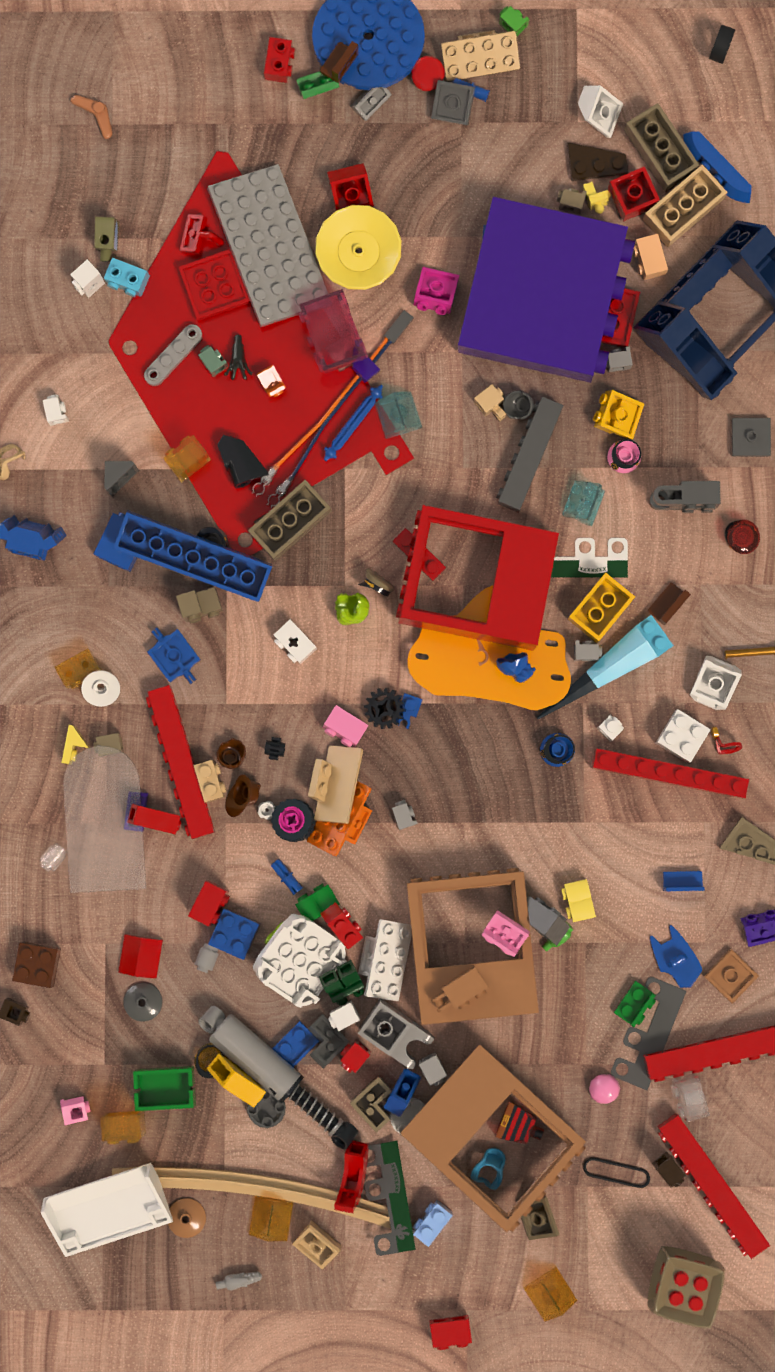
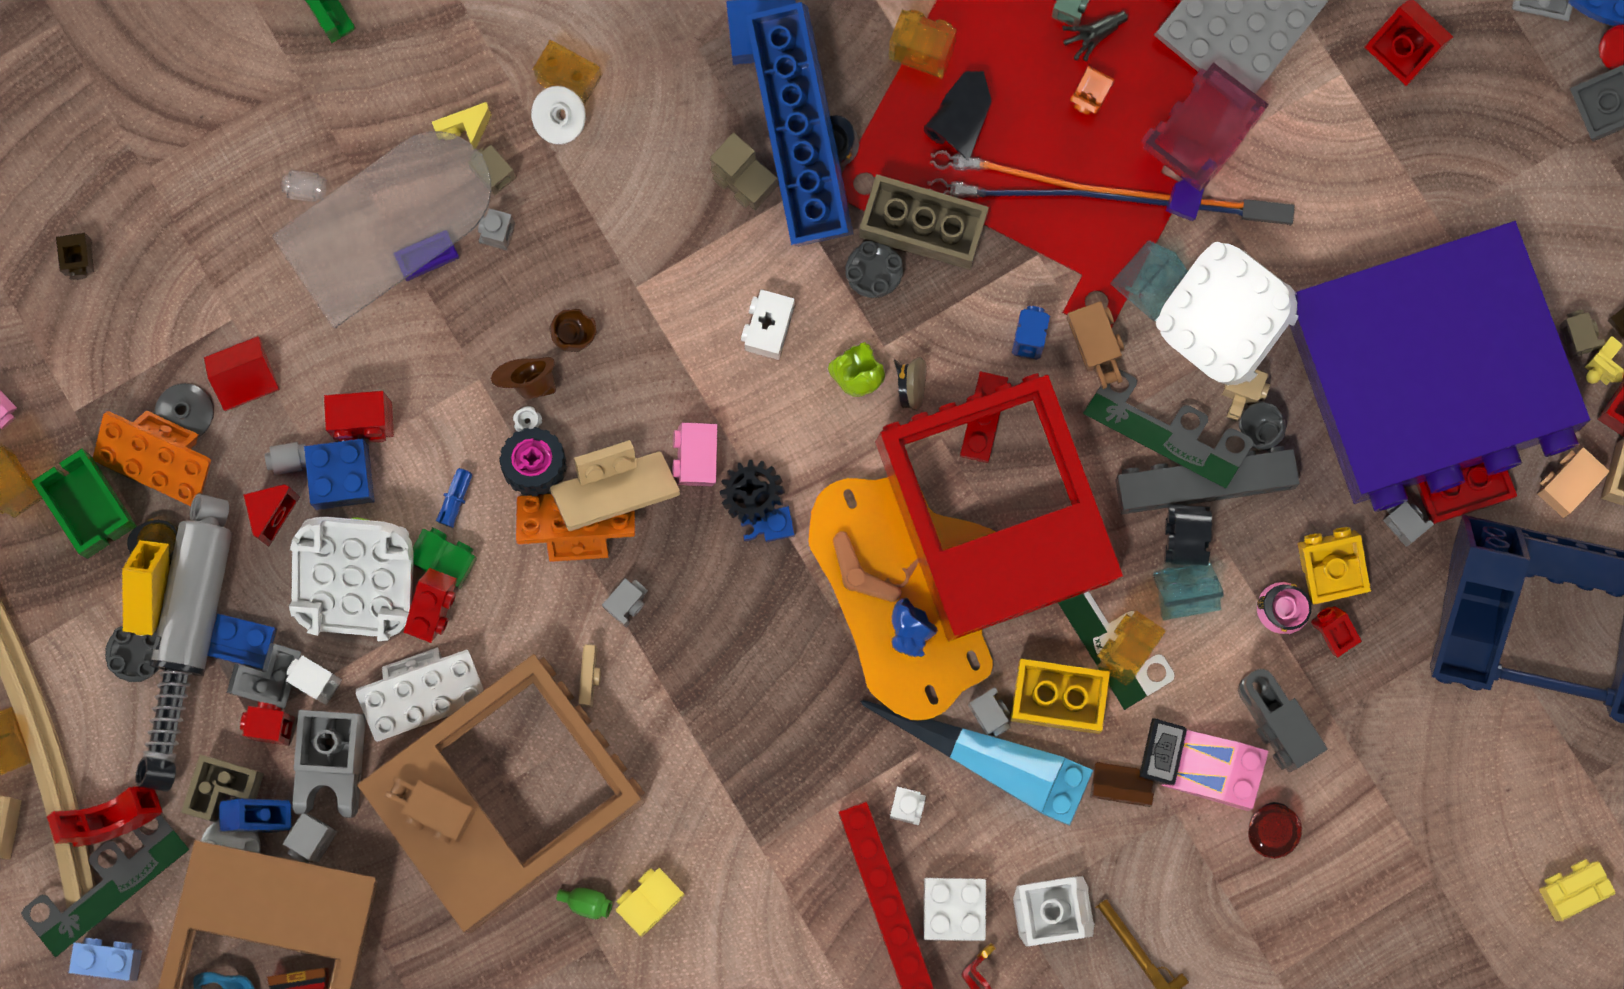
camera: 55 degrees right, 5 degrees down
reddish brown brick [12,942,61,988] -> none
red brick [127,804,181,835] -> none
red brick [146,685,215,839] -> none
blue plate [147,628,201,684] -> none
tan brick [194,760,227,803] -> none
black gear [264,737,286,760] -> none
light yellow dish [315,205,402,290] -> none
dark green hips [319,960,364,1006] -> none
blue wheel [324,385,383,461] -> none
dark pink plate [413,267,459,315] -> none
bright pink bracket [482,910,530,957] -> none
dark grey slope [527,896,570,946] -> none
blue piece [540,733,575,767] -> none
dark grey plate [732,418,771,457] -> none
none -> orange bracket [93,410,211,506]
none -> red slope [244,484,300,547]
none -> light grey brick [478,208,515,250]
none -> tan plate [578,645,601,708]
none -> nougat piece [833,531,902,602]
none -> dark grey dish [845,241,903,298]
none -> blue brick [1012,306,1050,360]
none -> medium nougat brick [1067,301,1124,389]
none -> piece [1083,369,1253,489]
none -> clear yellow brick [1097,610,1166,686]
none -> slope [1139,718,1187,785]
none -> white plate [1156,242,1299,386]
none -> bright pink slope [1161,730,1269,811]
none -> black brick [1164,505,1212,566]
none -> red bracket [1311,606,1362,658]

